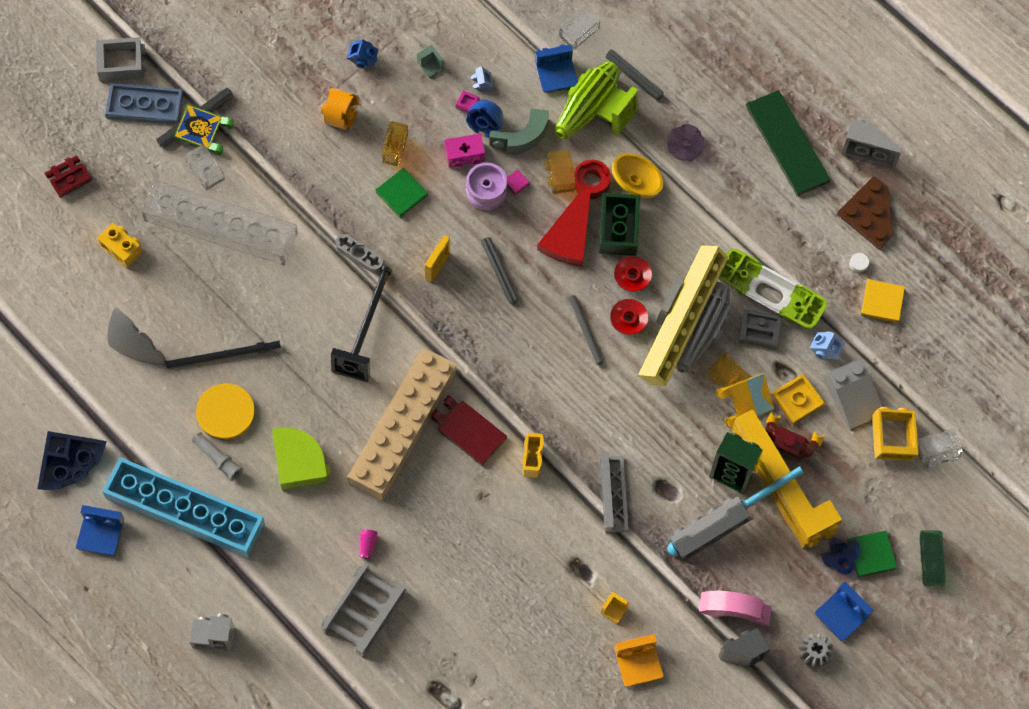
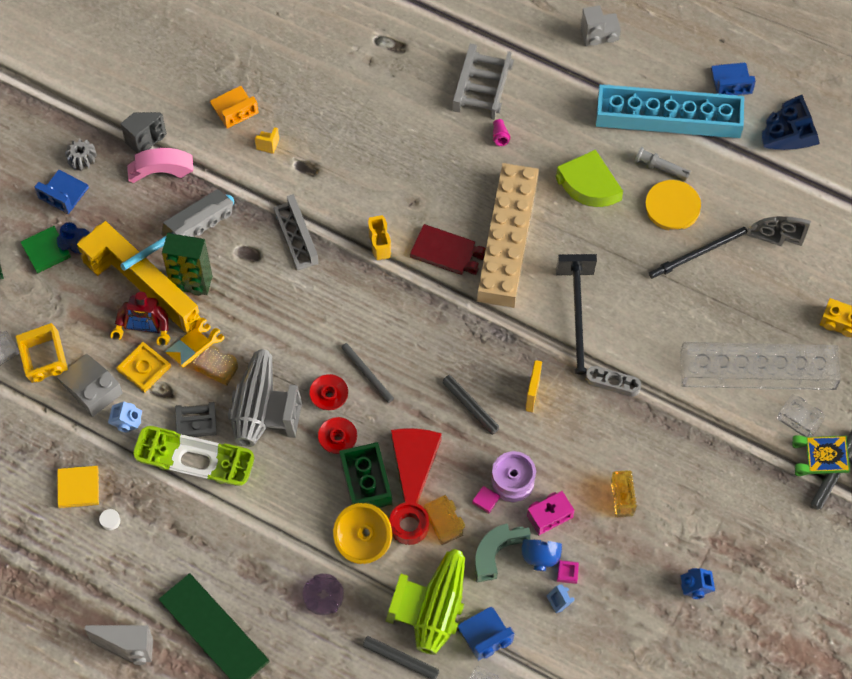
camera: 165 degrees right, 5 degrees down
light orange brick [321,88,360,130] -> none
green tile [375,168,428,218] -> none
sand green panel [417,45,444,78] -> none
light yellow brick [639,246,728,387] -> none
reddish brown plate [837,176,893,250] -> none

